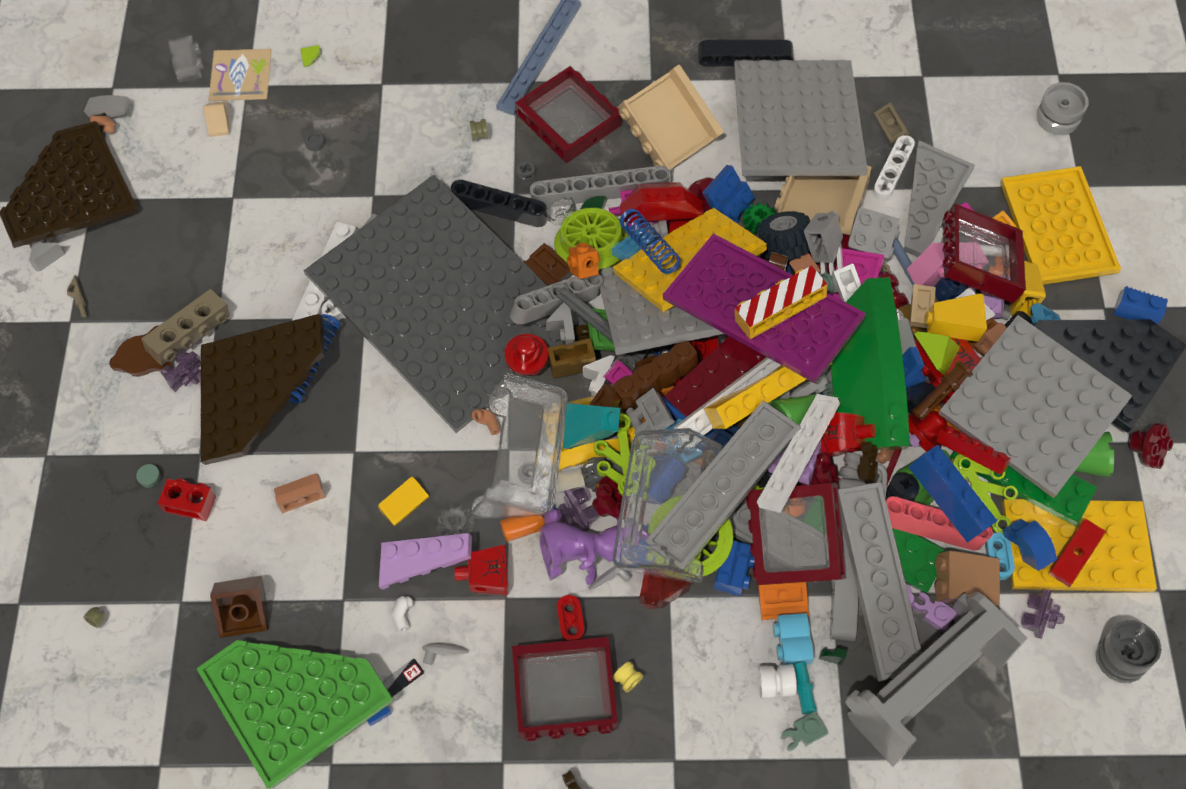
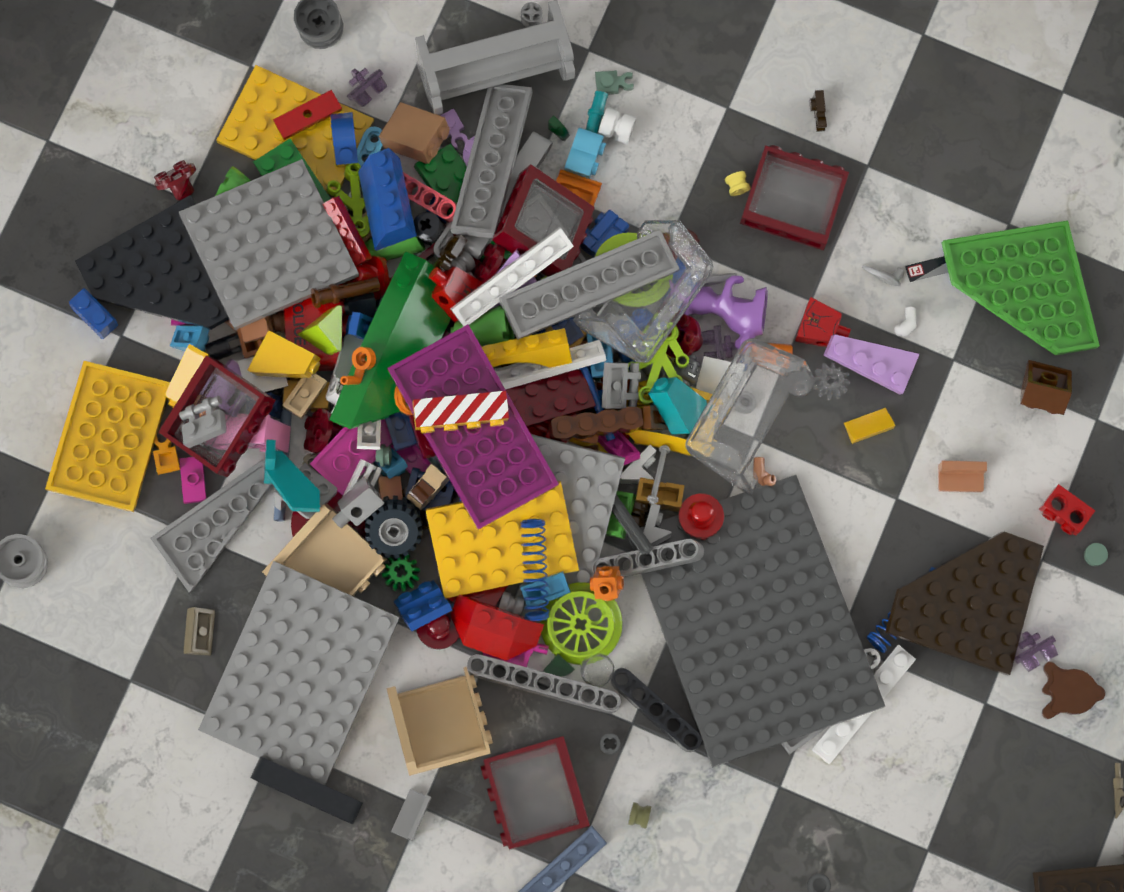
camera: 165 degrees left, 15 degrees up
dark tan brick [141,289,230,366] -> none
reddish brown plate [523,243,572,286] -> none
red plate [557,595,584,641] -> none
white beam [873,135,915,201] -> none
none -> light grey plate [179,396,227,448]
none -> teal piece [264,440,320,512]
none -> orange plate [340,347,376,385]
none -> light grey panel [391,789,431,841]
none -> light grey wheel [520,2,542,28]
none -> light grey axle [647,445,670,504]

